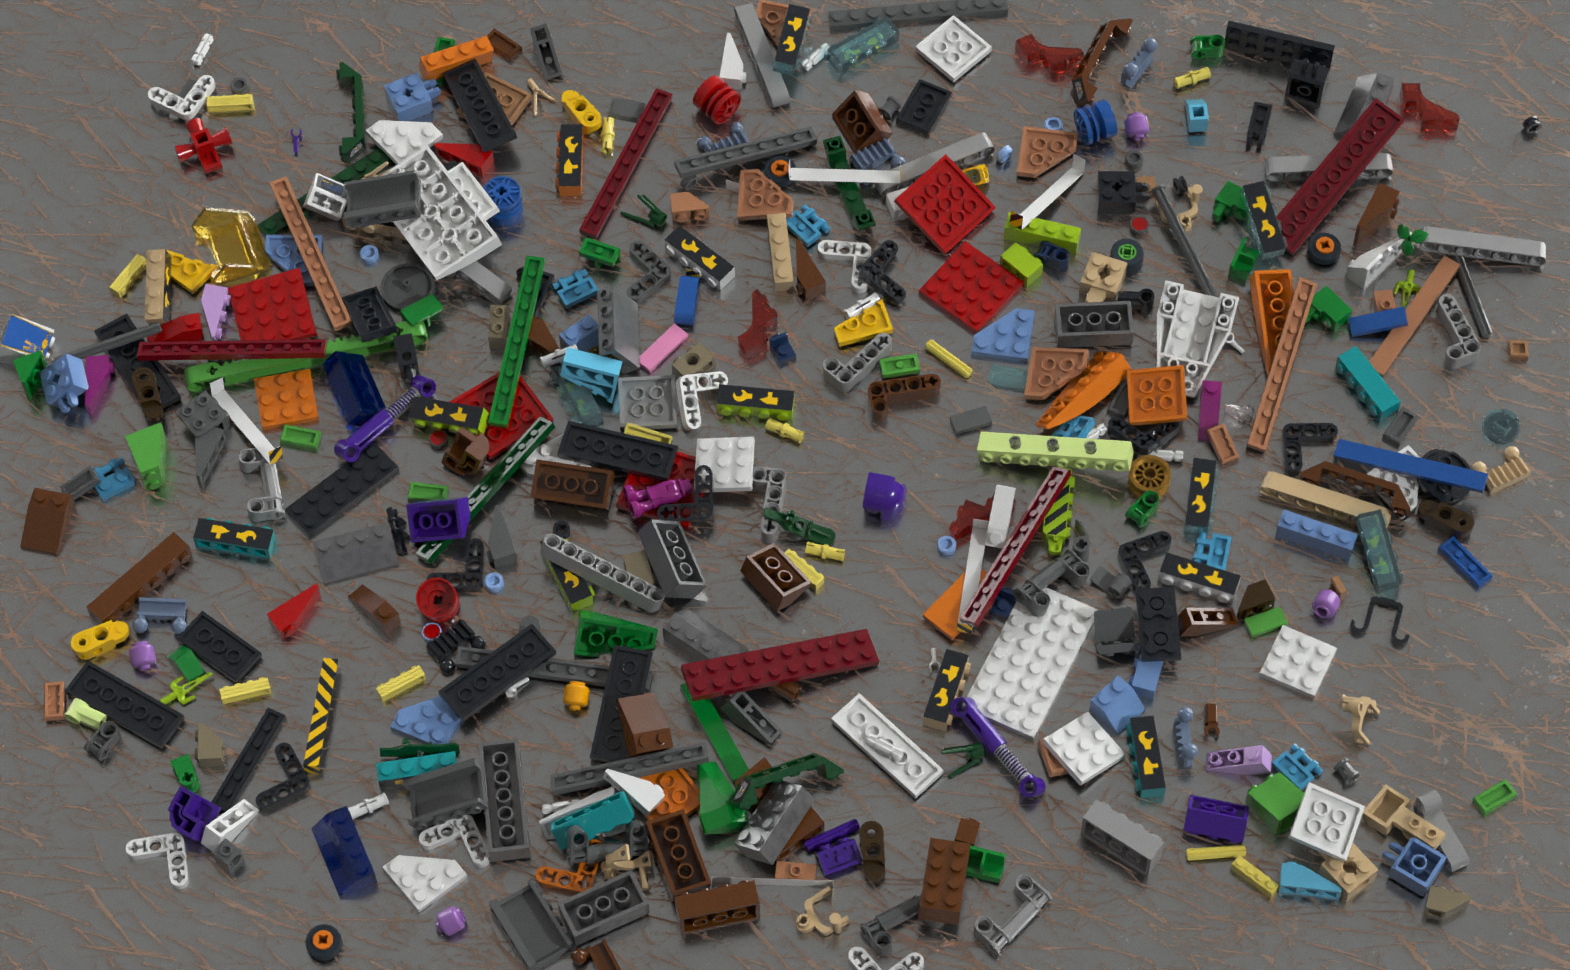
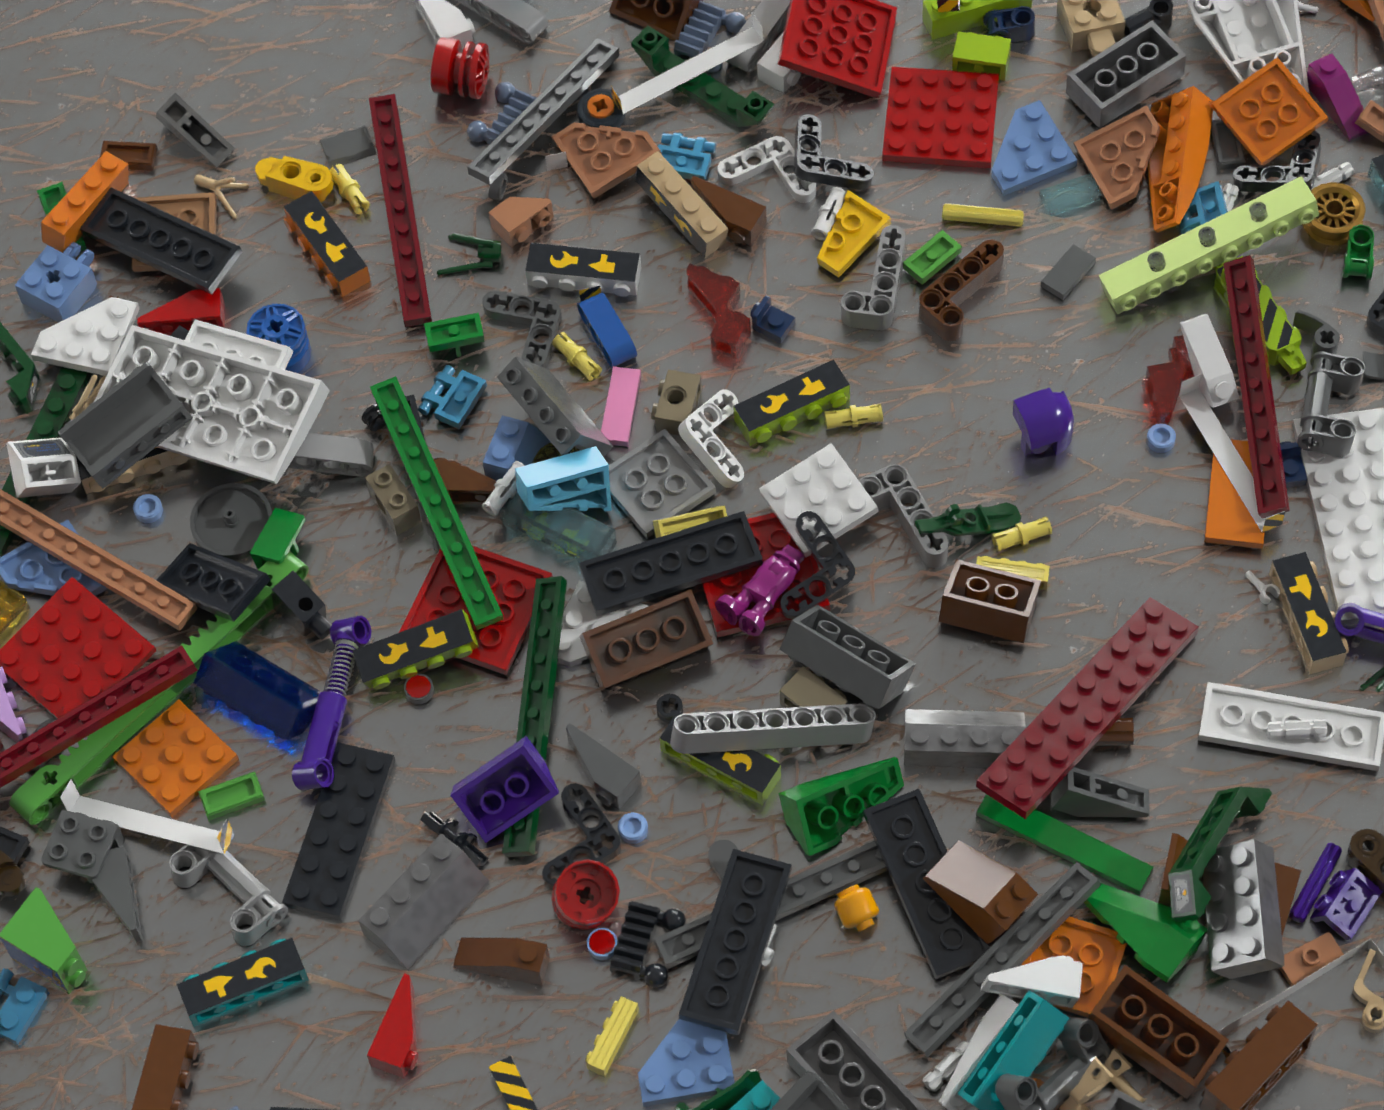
camera: 30 degrees left, 0 degrees up
bright green tile [407,482,449,502] -> none
reddish brown brick [441,427,489,476] -> none
none -> light yellow pin [552,332,602,381]

